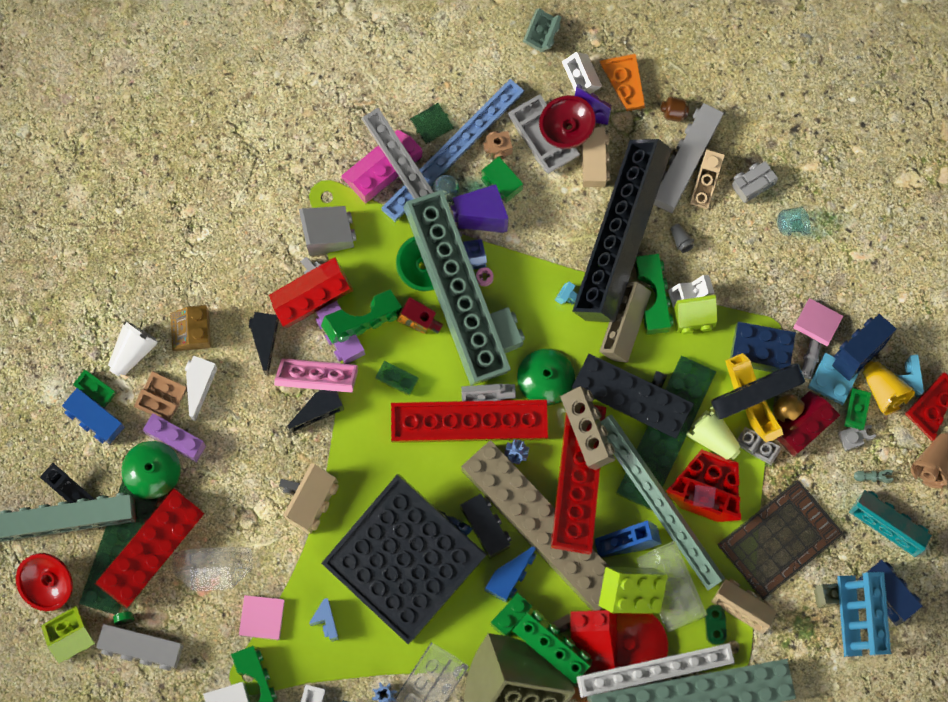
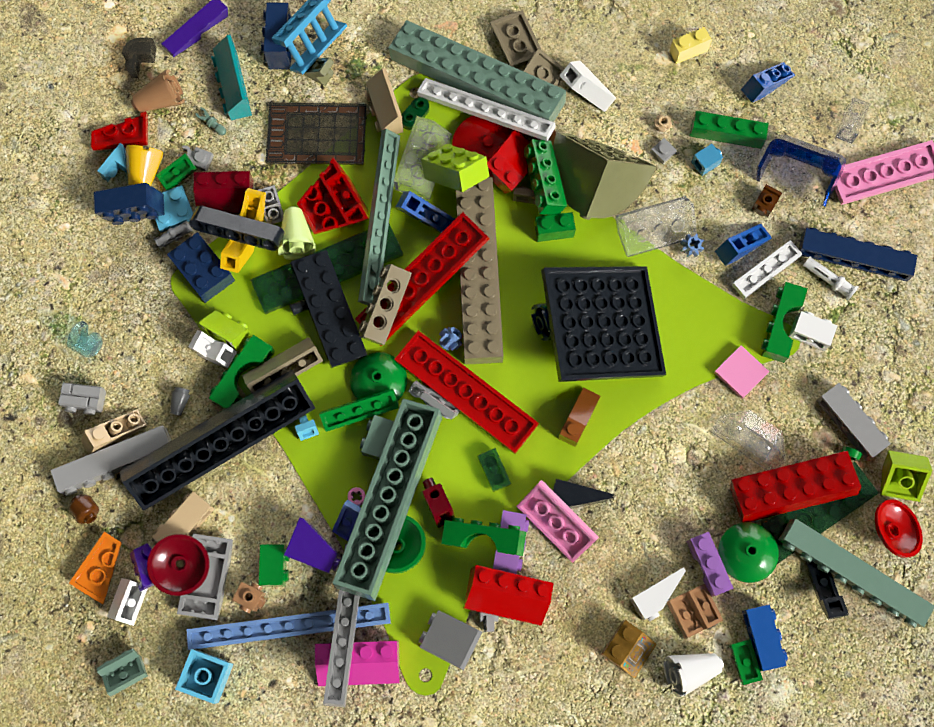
camera: 140 degrees left, 0 degrees up
black slope [249,312,279,375] -> none
dark grey plate [279,479,300,496] -> none
tan slope [283,463,339,534] -> none
medium blue slope [309,598,339,641] -> none
clear green piece [410,103,454,144] -> none
clear light blue helmet [431,175,460,207] -> none
black brick [460,493,512,559] -> none
blue slope [485,547,537,602] -> none
clear pink plate [693,485,716,508] -> none
pearl gold hair [773,394,804,422] -> none
bright pink tile [793,298,843,346] -> none
none -> medium azure brick [175,649,234,704]
none -> green plate [319,388,399,432]
none -> dark orange slope [558,388,601,447]

